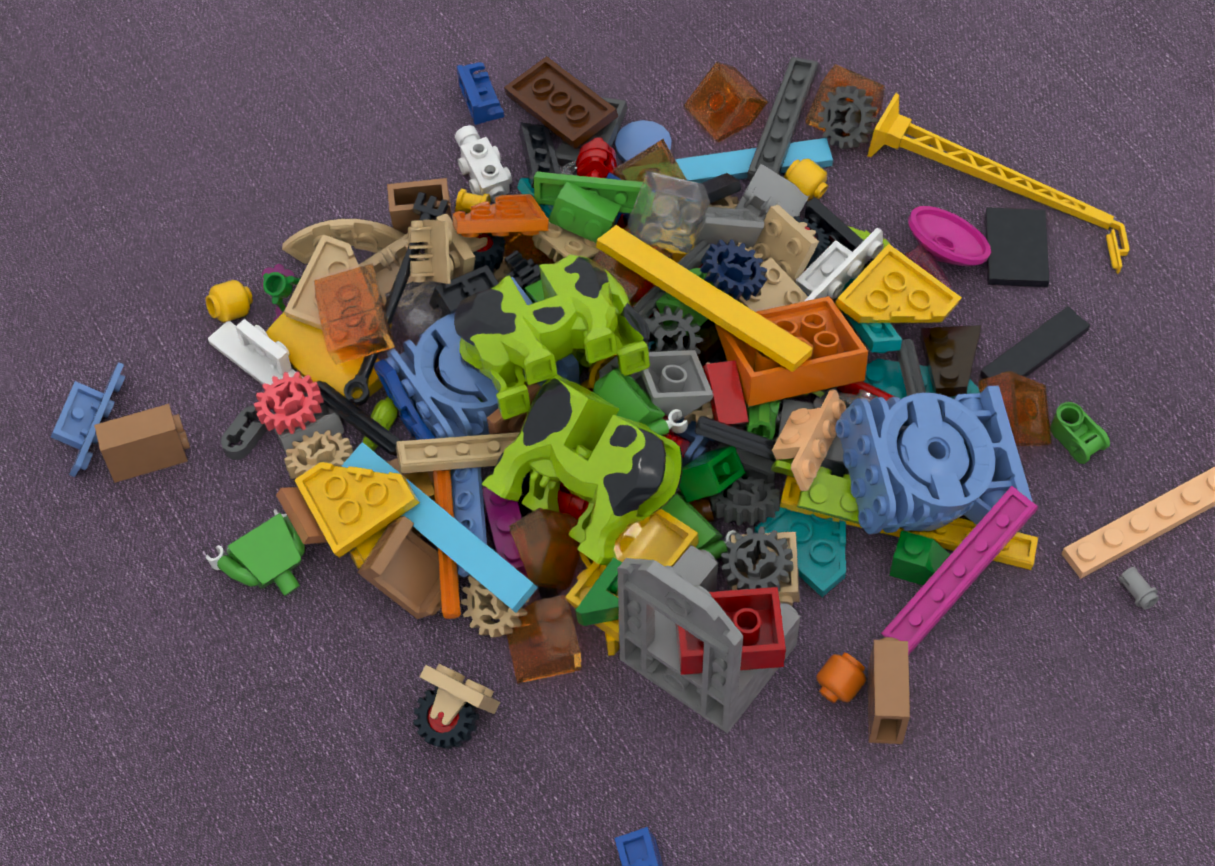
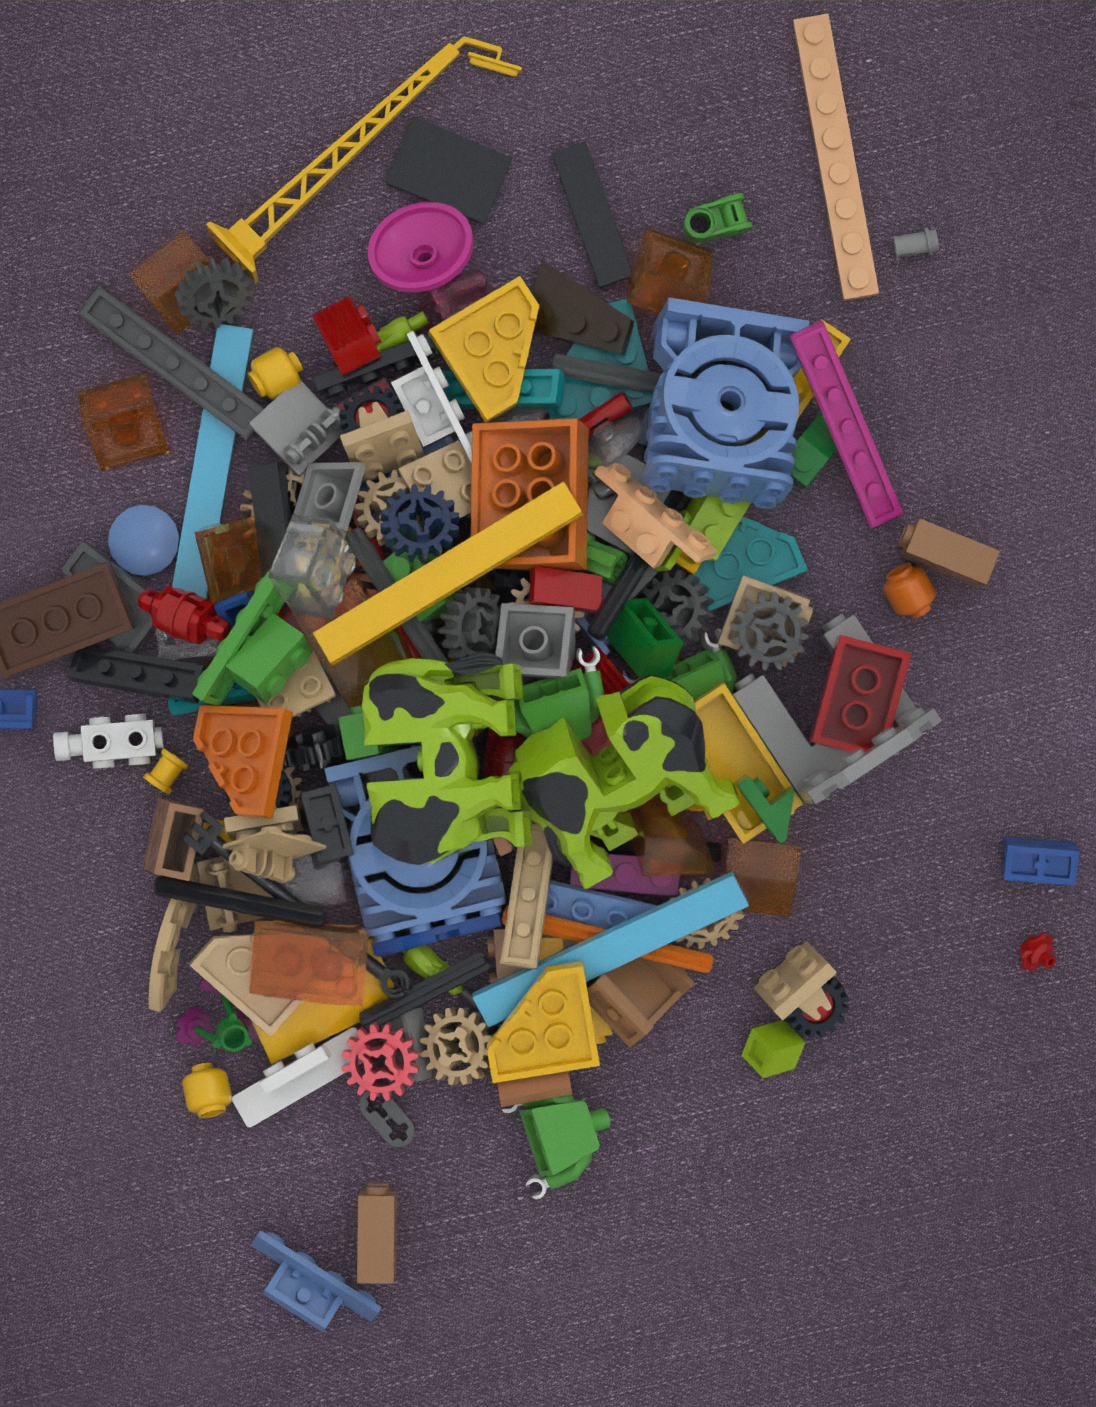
camera: 70 degrees left, 30 degrees up
none -> black axle [154,876,327,928]
none -> red brick [312,296,382,376]
none -> lime panel [741,1020,806,1078]

